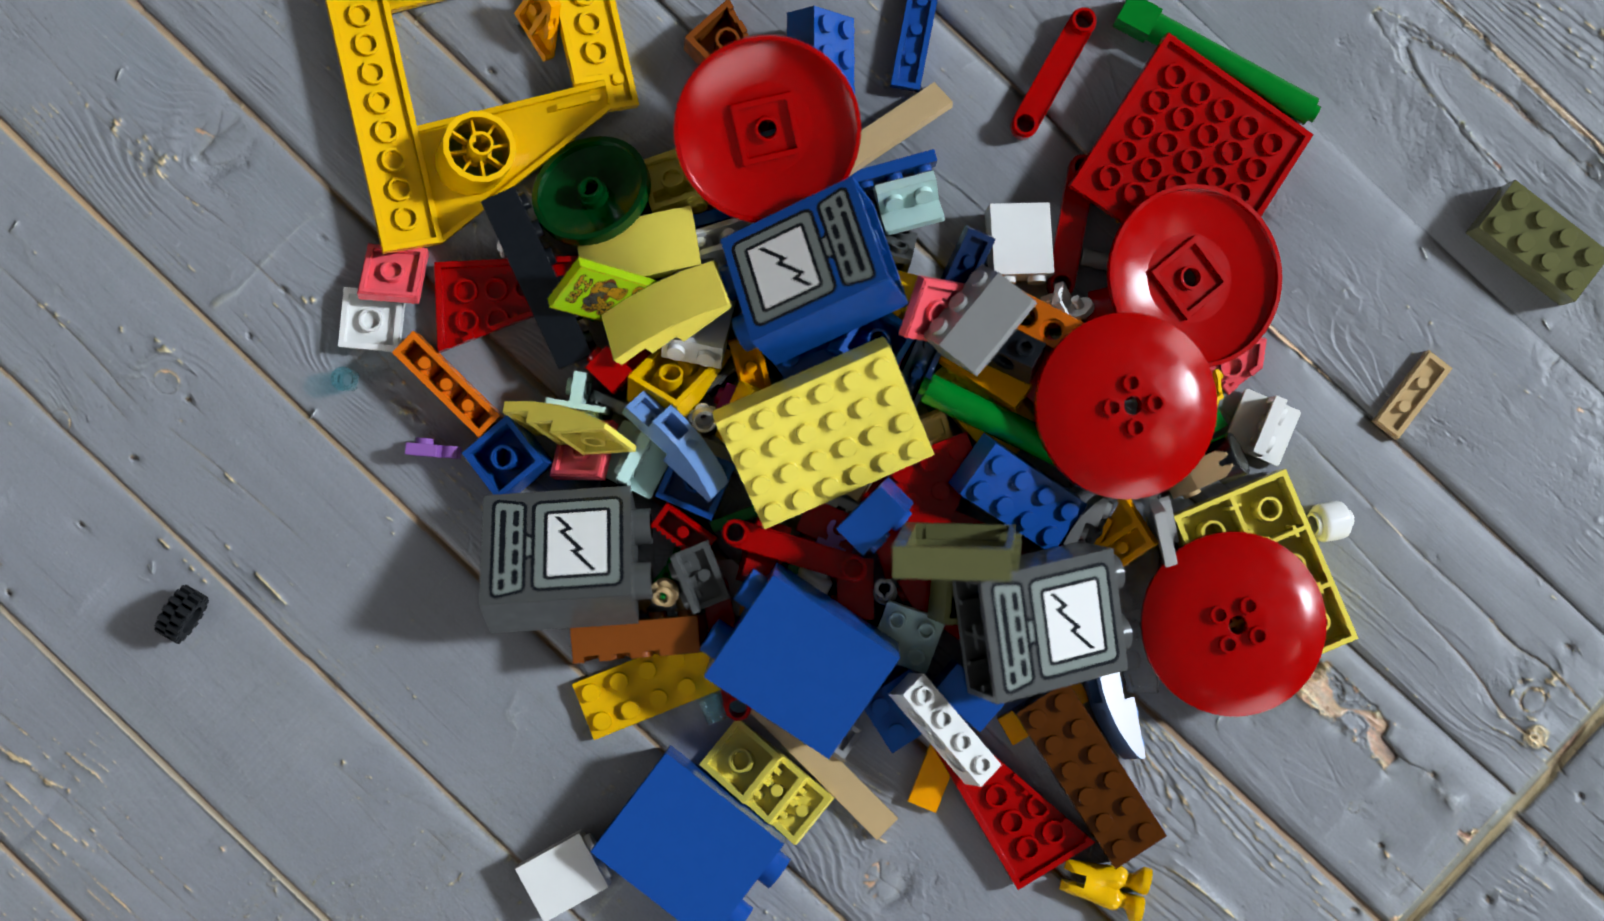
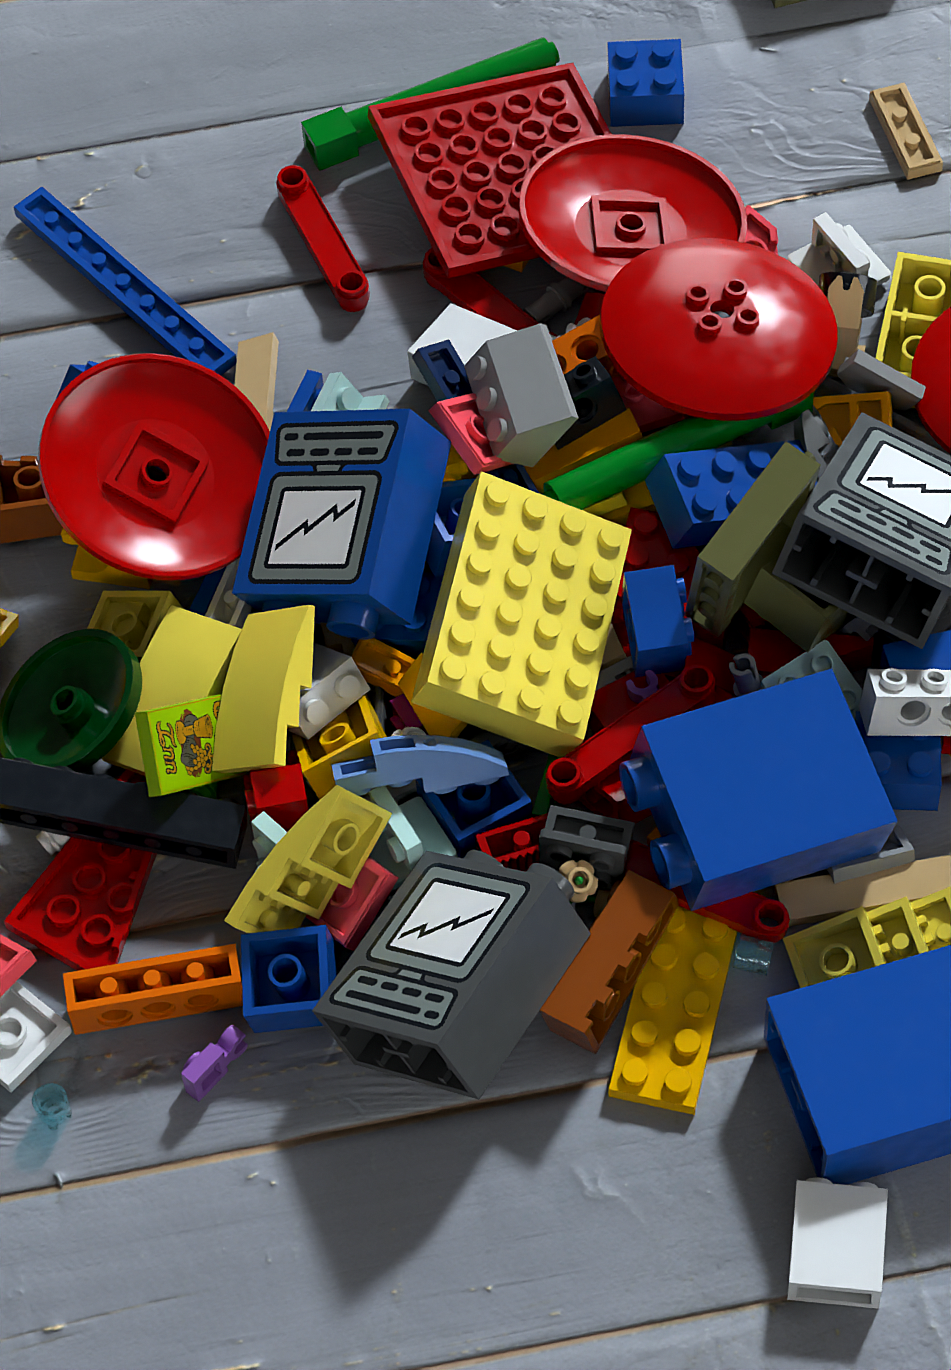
camera: 50 degrees left, 30 degrees down
none -> blue brick [607,39,684,127]

